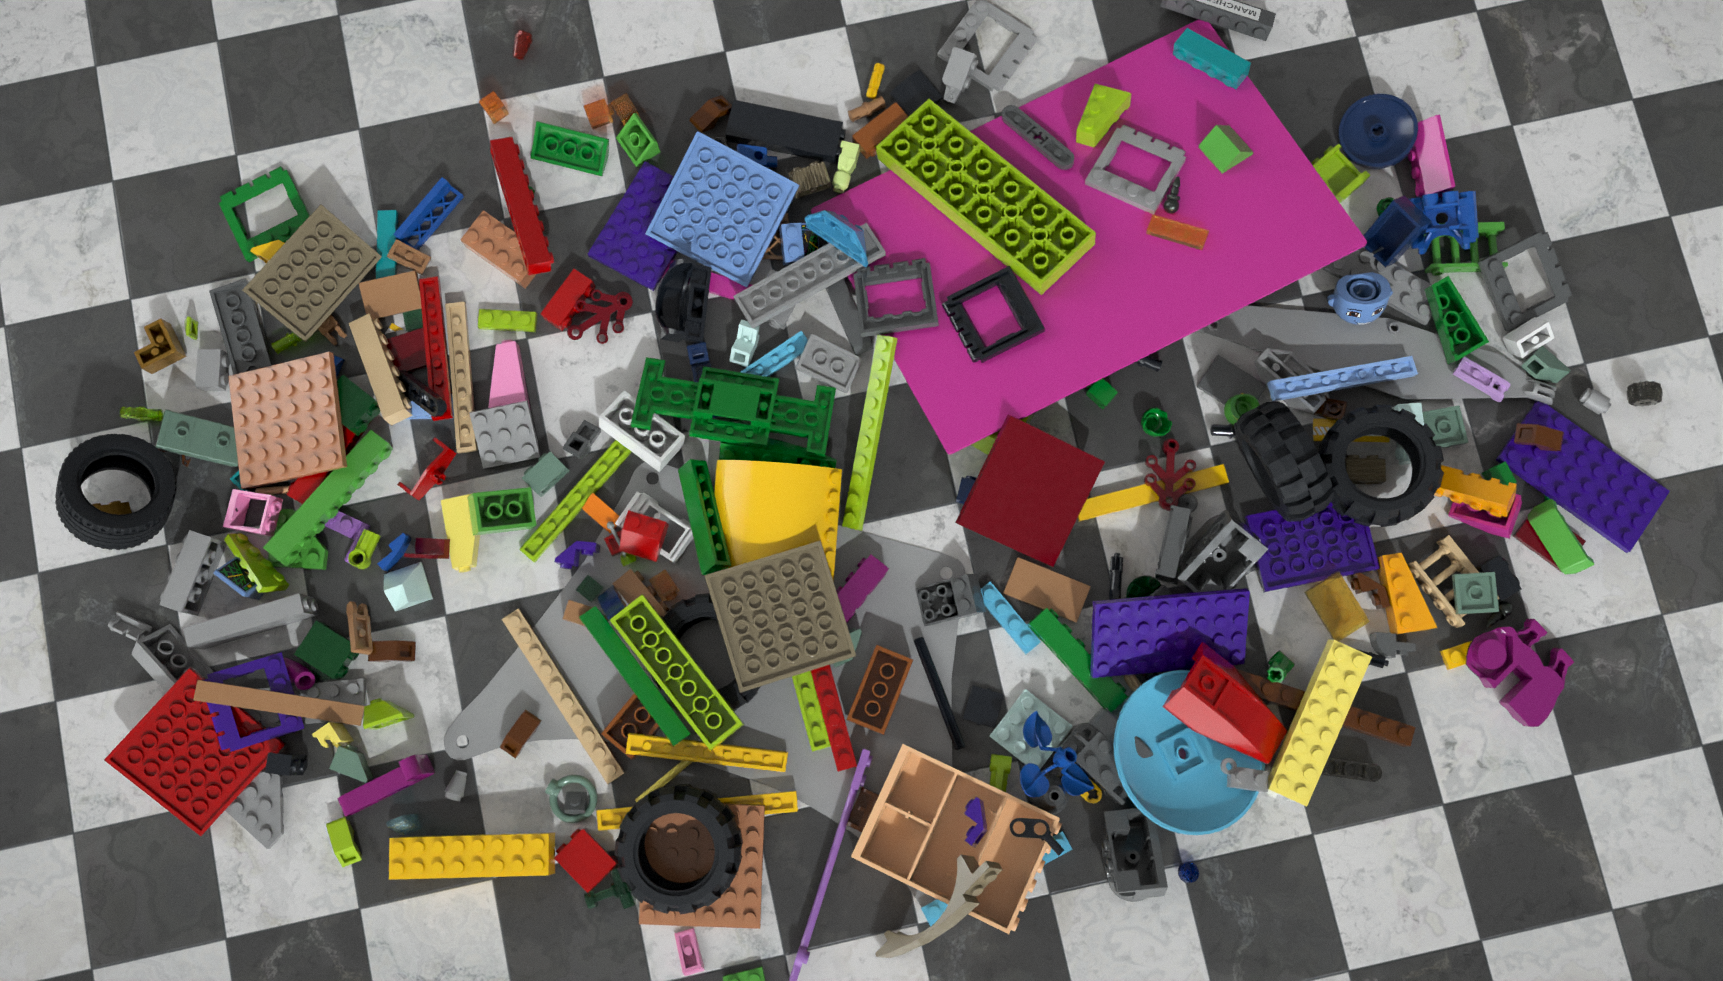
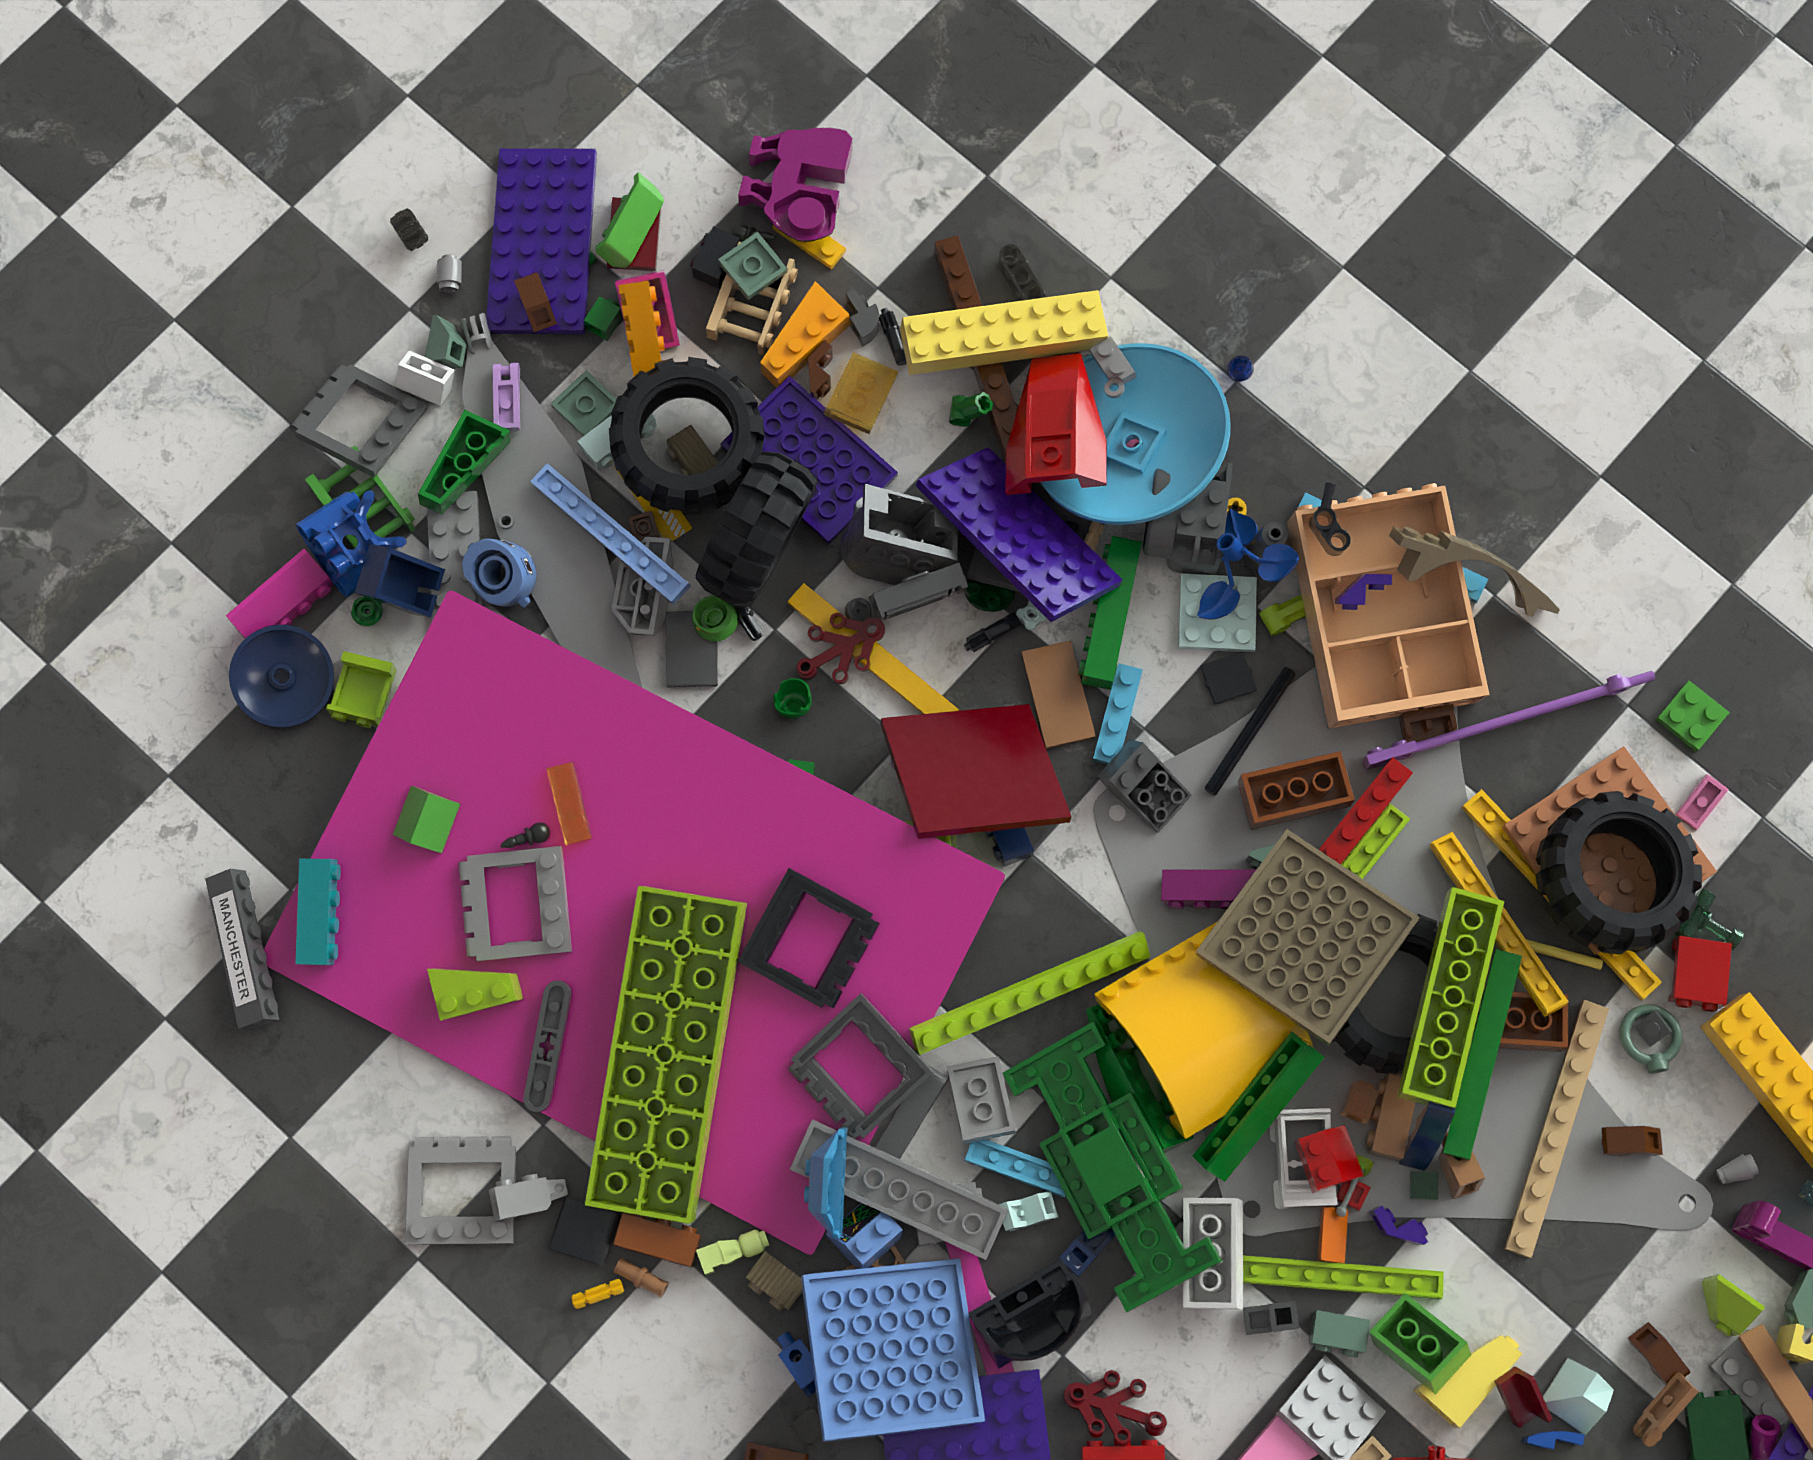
camera: 130 degrees left, 5 degrees down
black brick [725,100,846,164] -> none
dark grey brick [1101,808,1168,902] -> none

